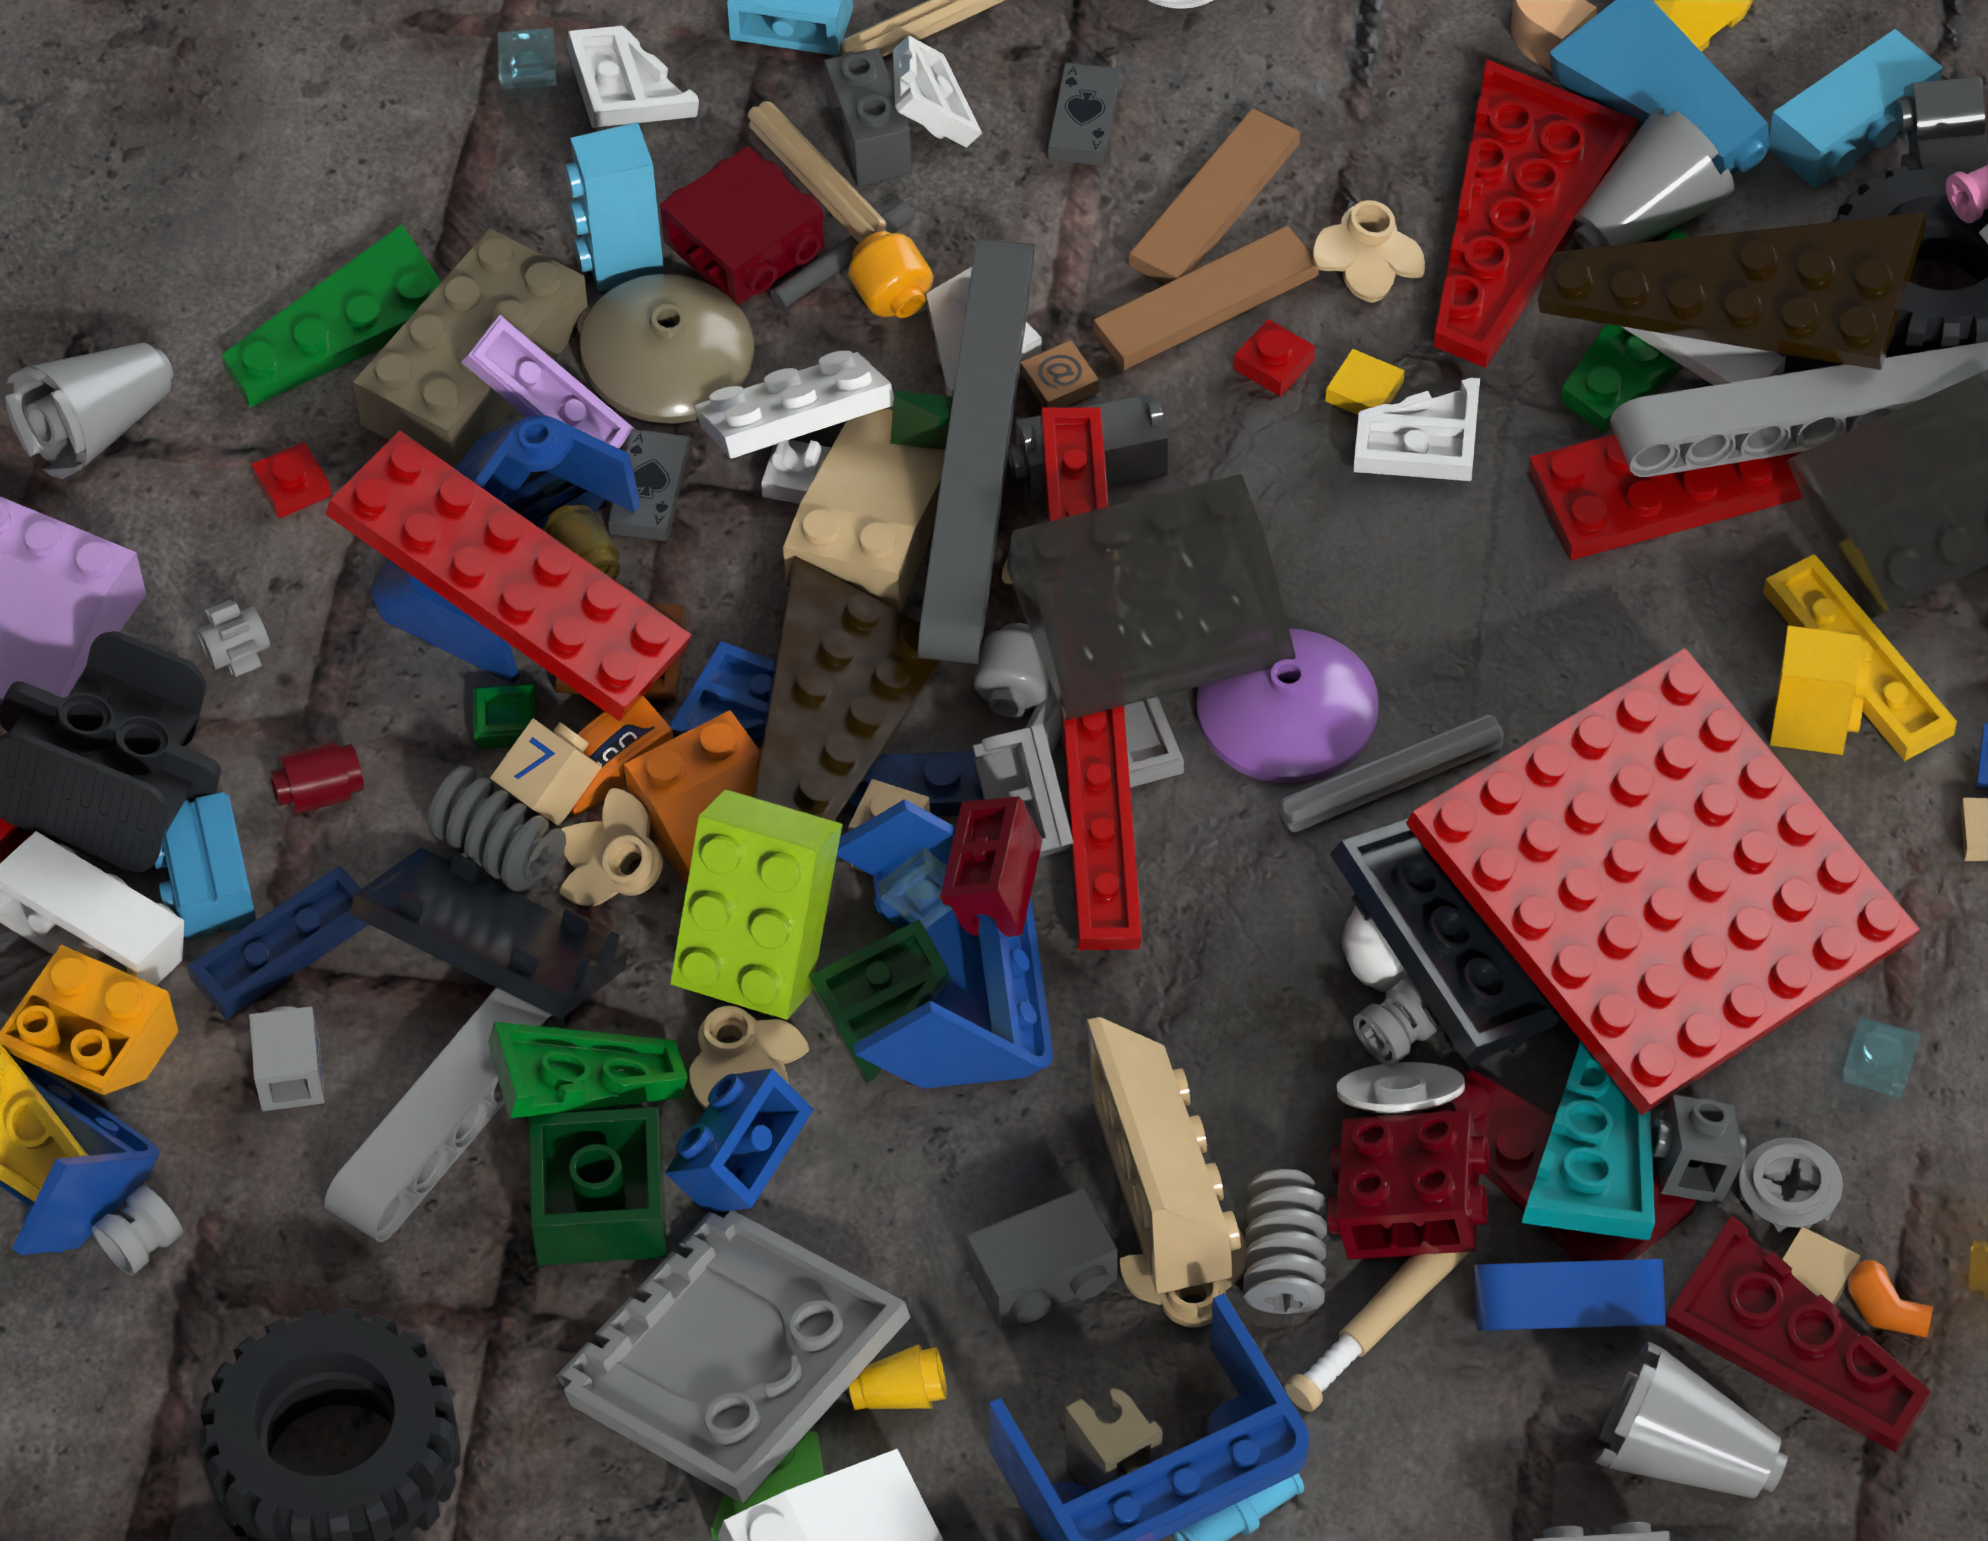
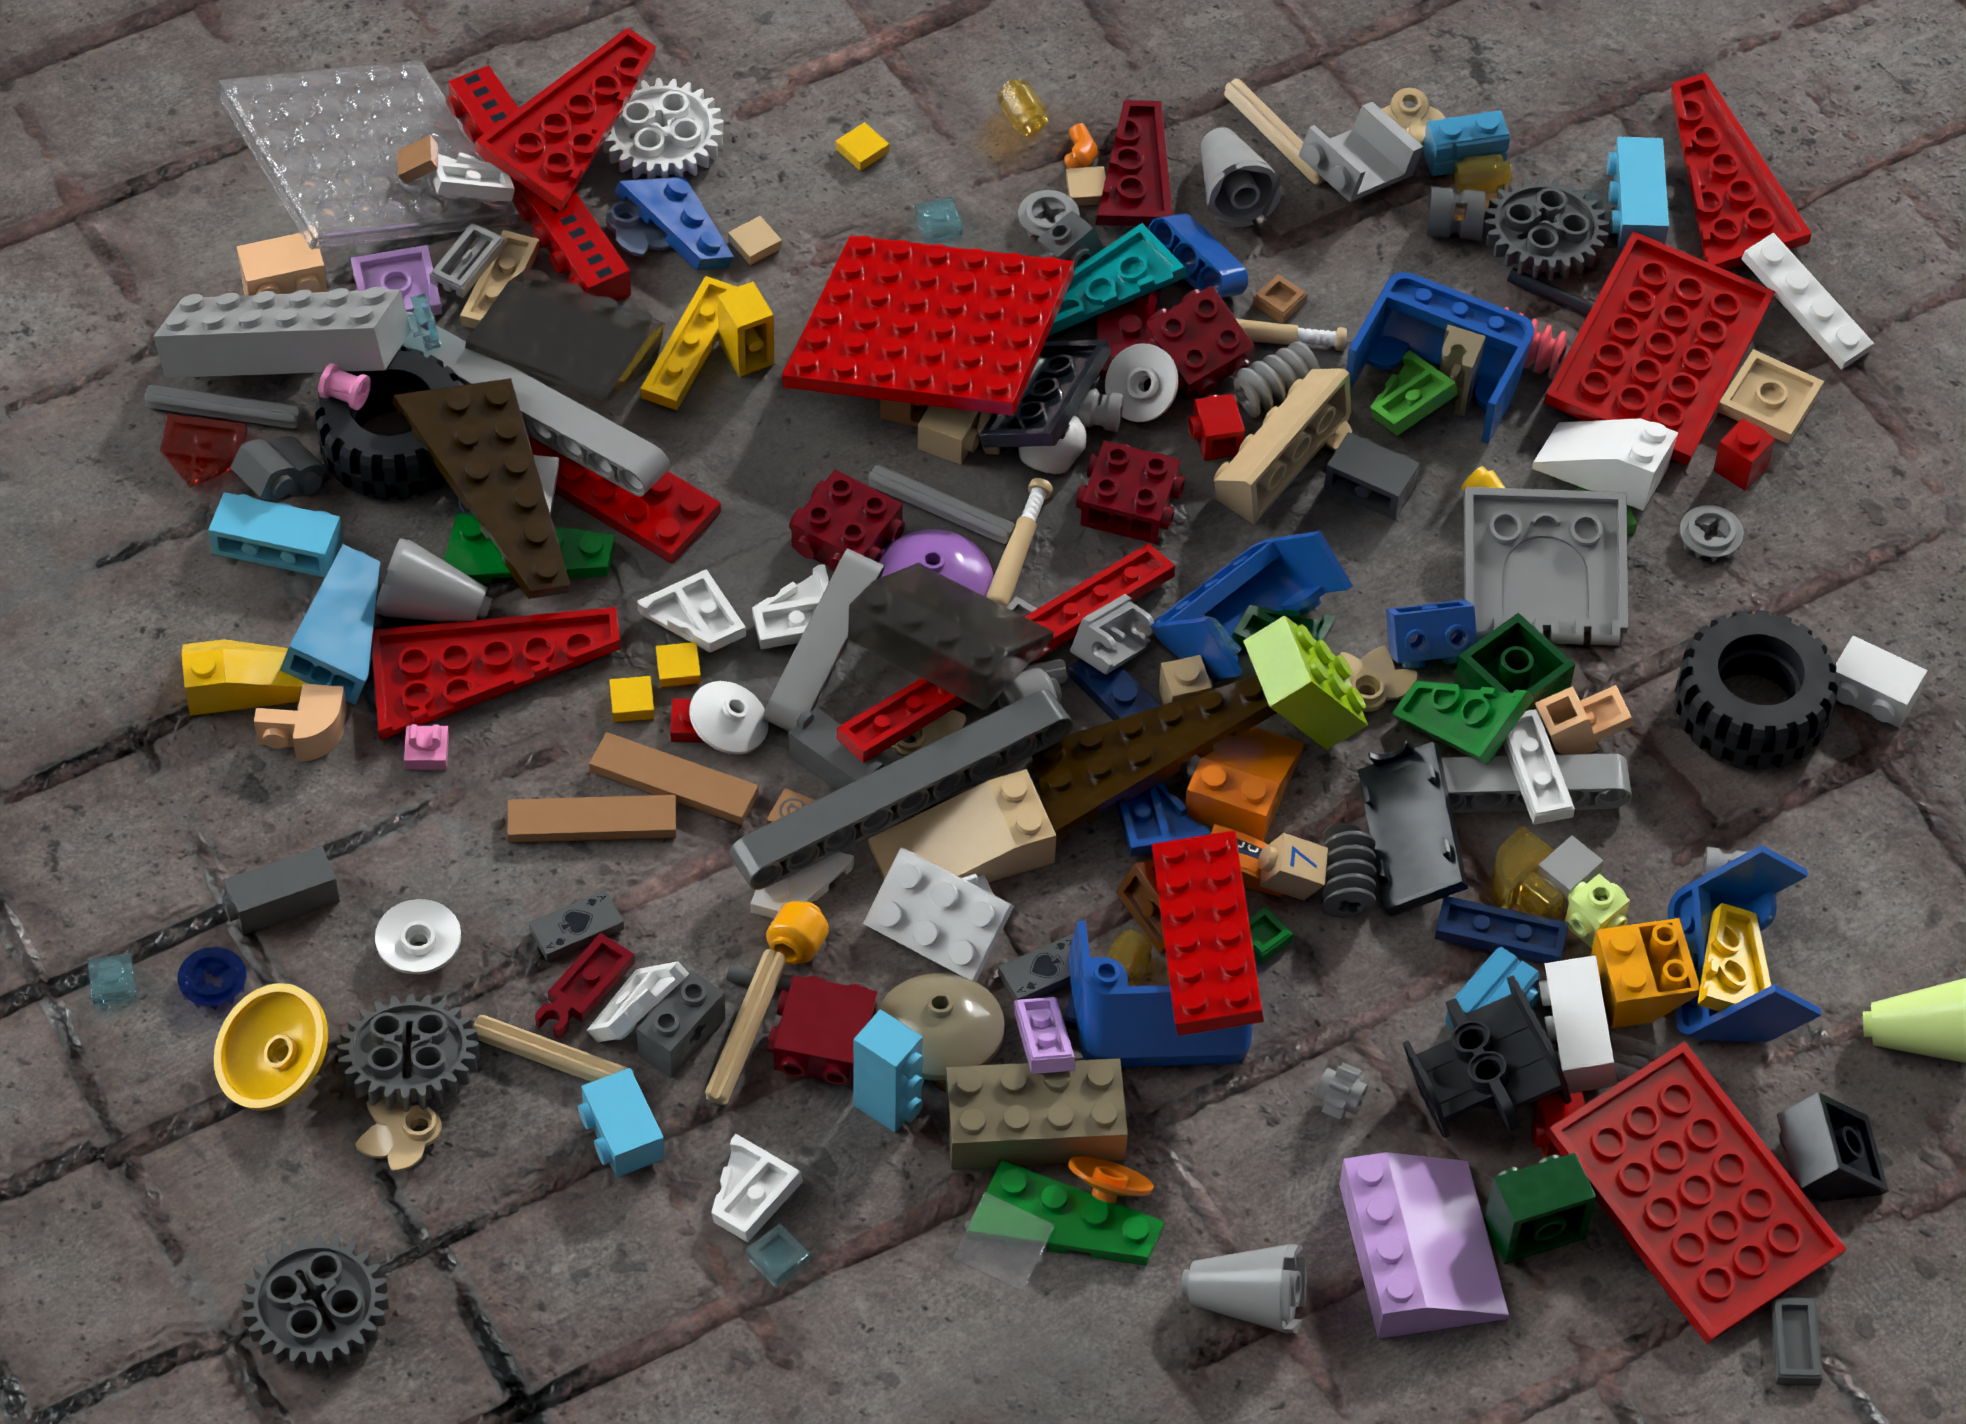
camera: 130 degrees left, 0 degrees up
red plate [251,441,332,519] -> none
dark red brick [269,741,364,815] -> none
tan plate [560,788,663,906] -> none
dark green slope [890,390,953,450] -> none
dark red hinge [940,796,1043,937] -> none
tan plate [1312,200,1425,303] -> none
none -> bright pink tile [404,724,449,770]
none -> dark red plate [535,933,635,1039]
none -> yellow tile [609,676,654,722]
none -> white dish [689,681,768,755]
none -> white wing [752,564,829,649]
none -> light grey beam [762,549,885,732]
none -> dark red brick [789,469,905,572]
none -> clear piece [953,1192,1055,1292]
none -> tan piece [985,478,1053,613]
none -> orange dish [1068,1156,1154,1203]
none -> dark red brick [1076,440,1185,545]
none -> red brick [1188,394,1245,461]
none -> medium nougat tile [1252,274,1308,324]
none -> bright green wing [1370,350,1459,436]
none -> clear yellow brick [1491,825,1565,920]
none -> white tile [1503,709,1575,825]
none -> light nougat brick [1535,685,1634,755]
none -> yellowish green brick [1565,874,1630,948]

